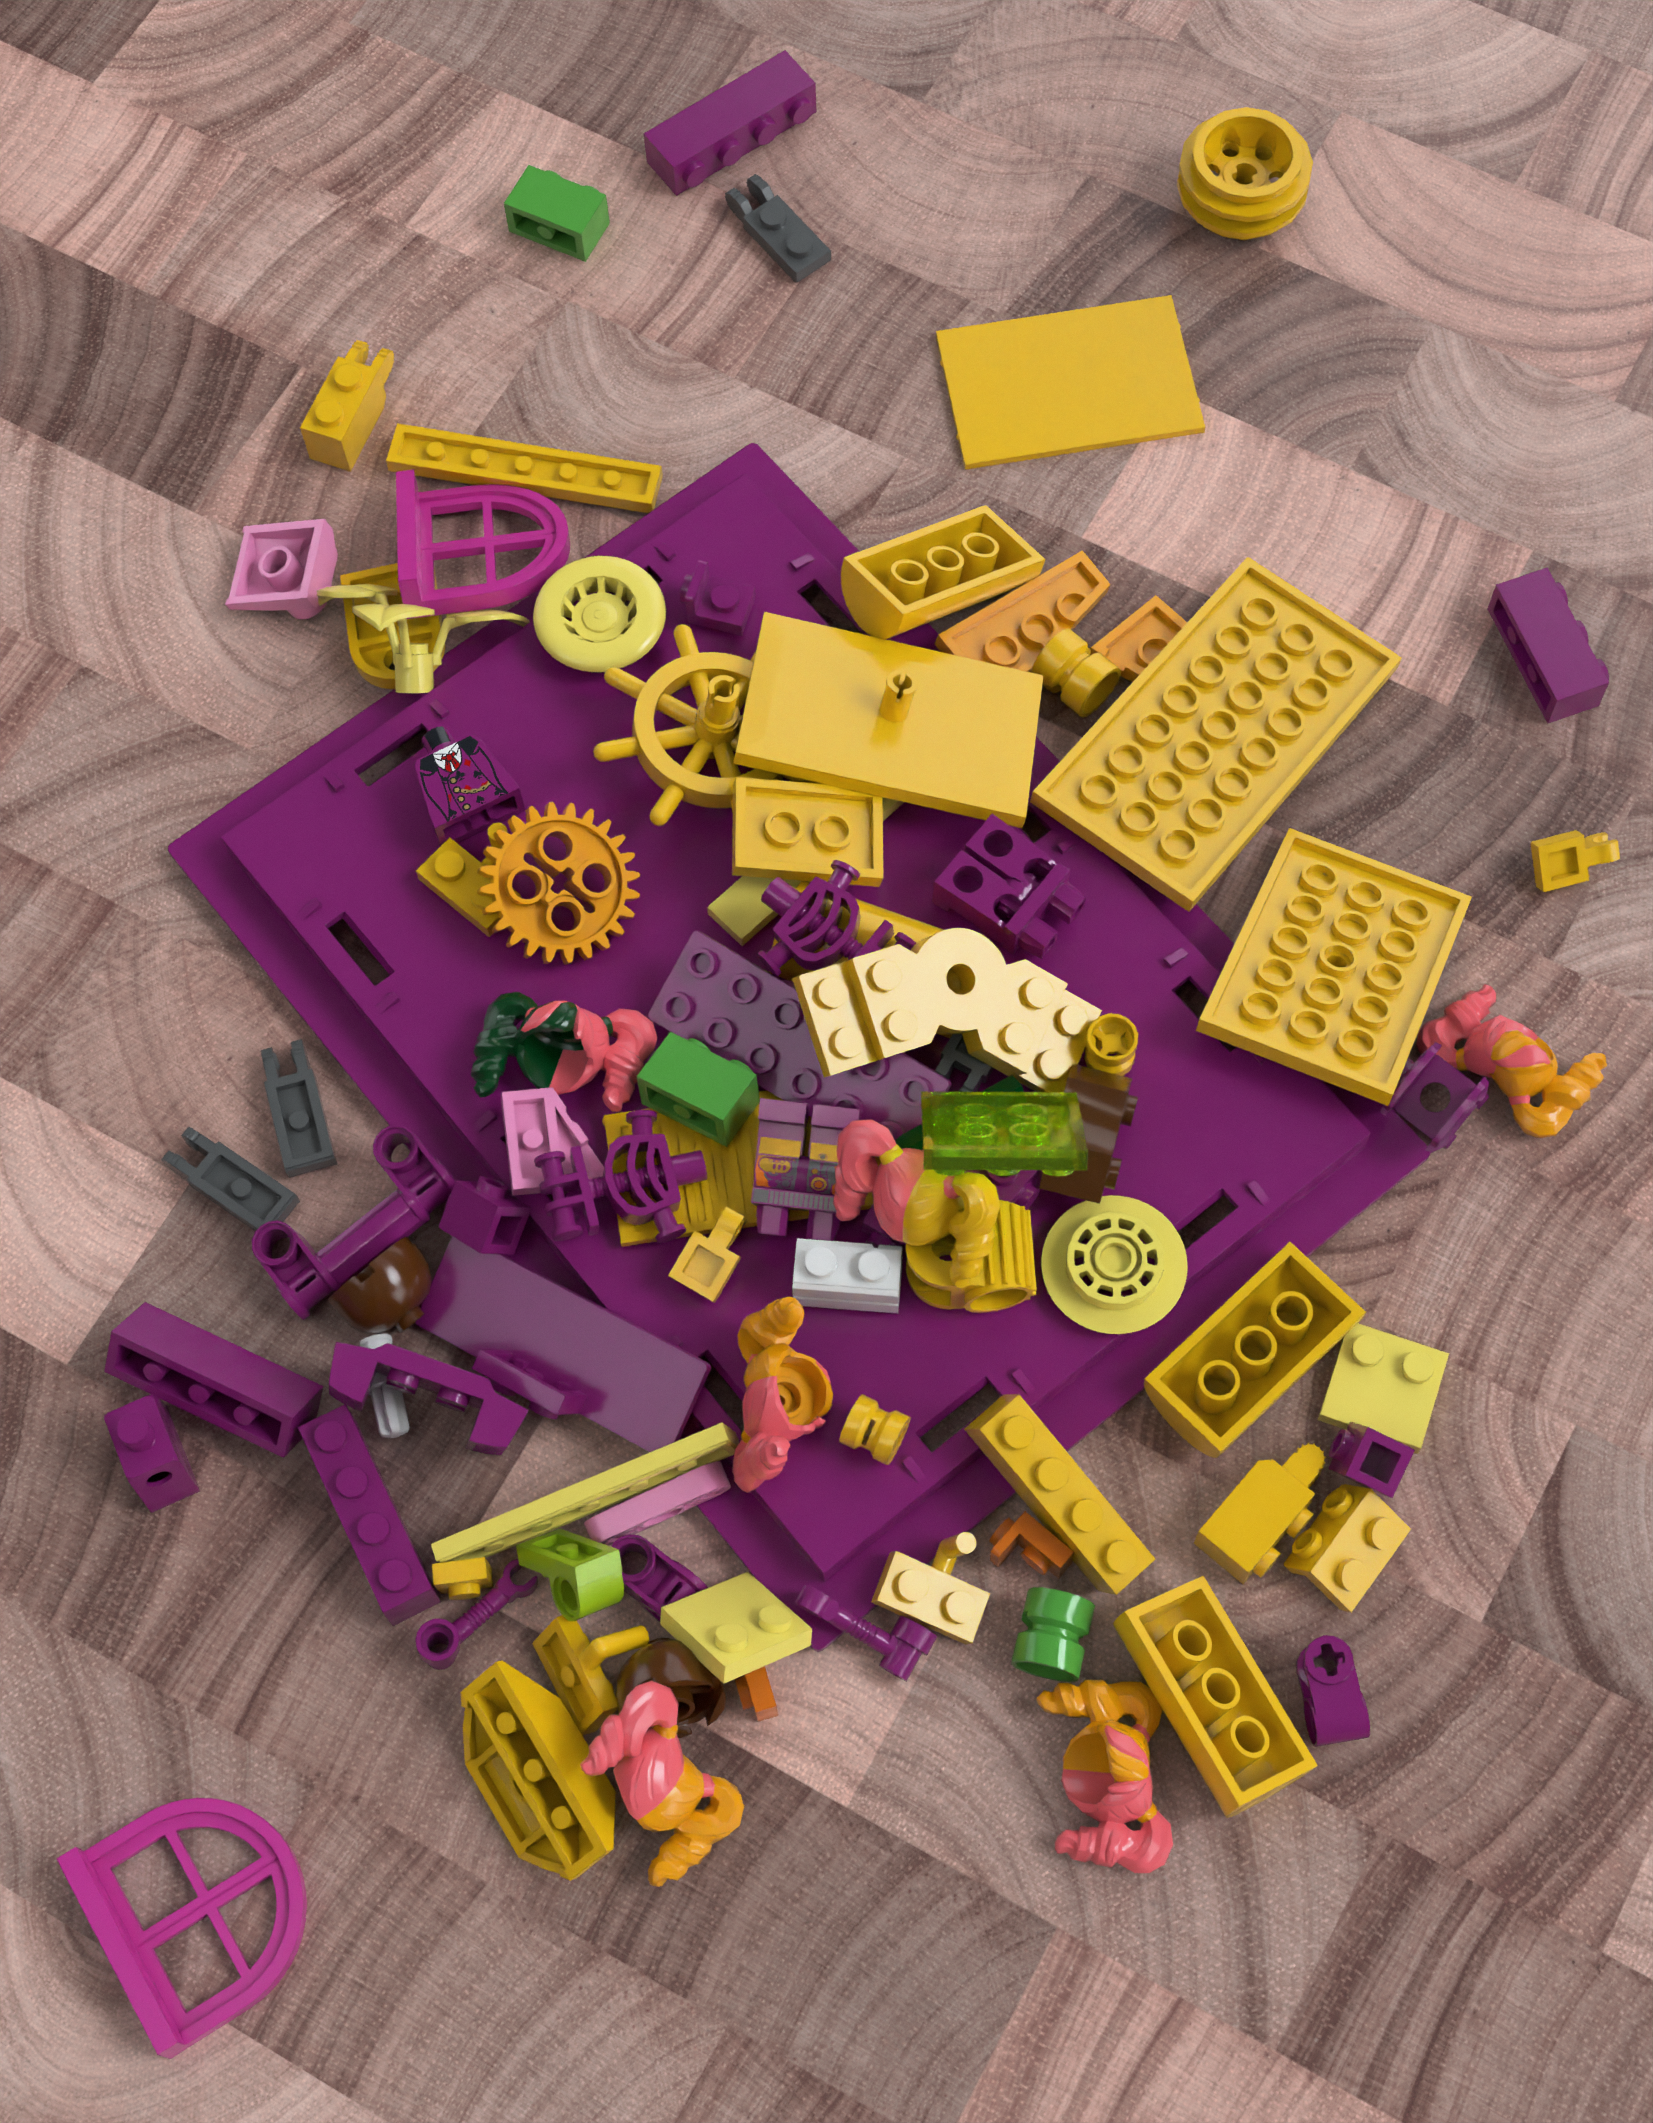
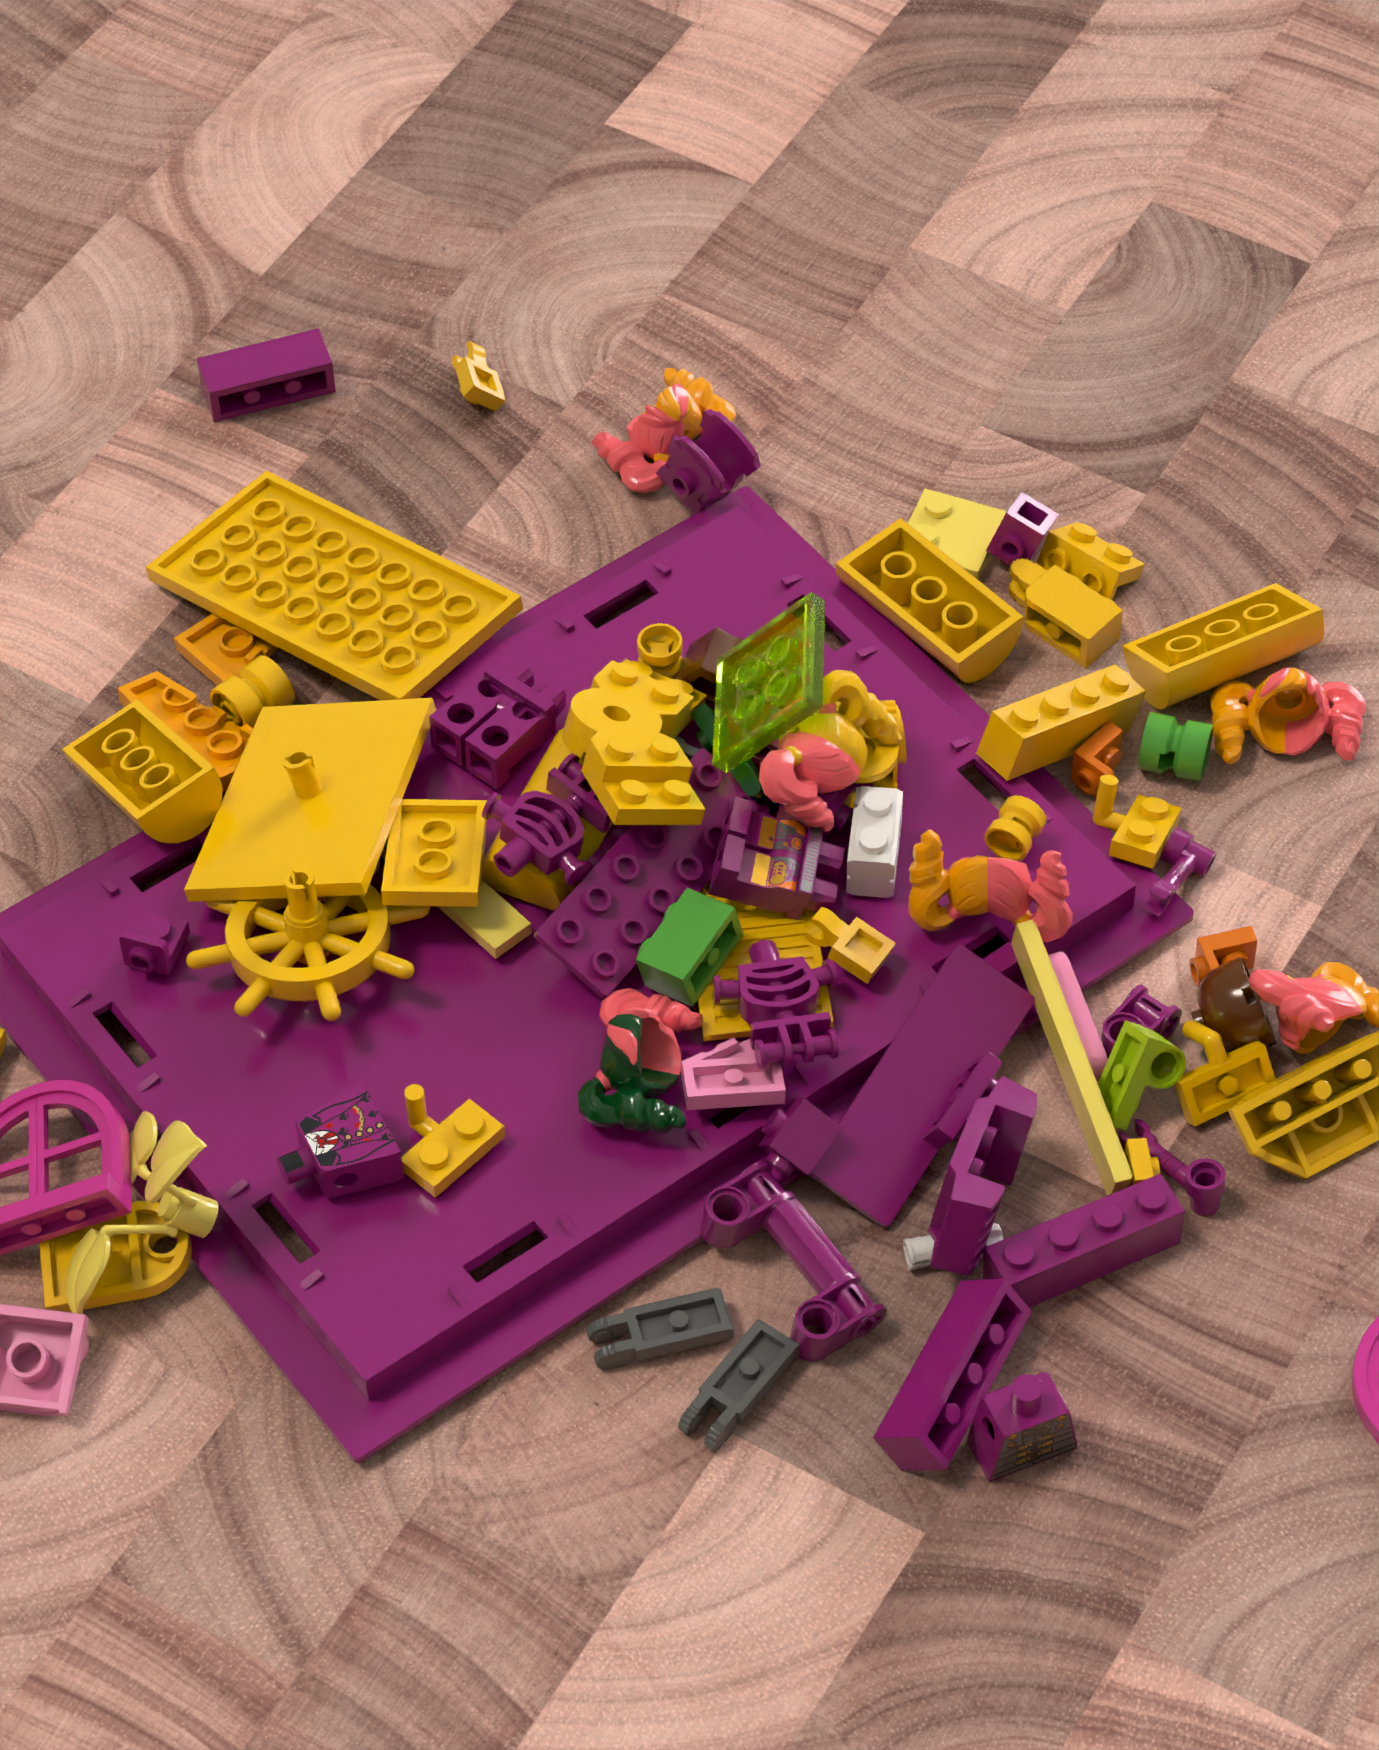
camera: 90 degrees left, 15 degrees down
reddish brown cylinder [328,1237,432,1334] -> none
light orange gear [477,802,640,965] -> none
light yellow wheel [533,556,666,672] -> none
light yellow plate [660,1572,812,1684] -> none
light yellow wheel [1041,1195,1188,1334] -> none
yellow piece [1196,828,1472,1106] -> none
magenta piece [1296,1635,1370,1747] -> none

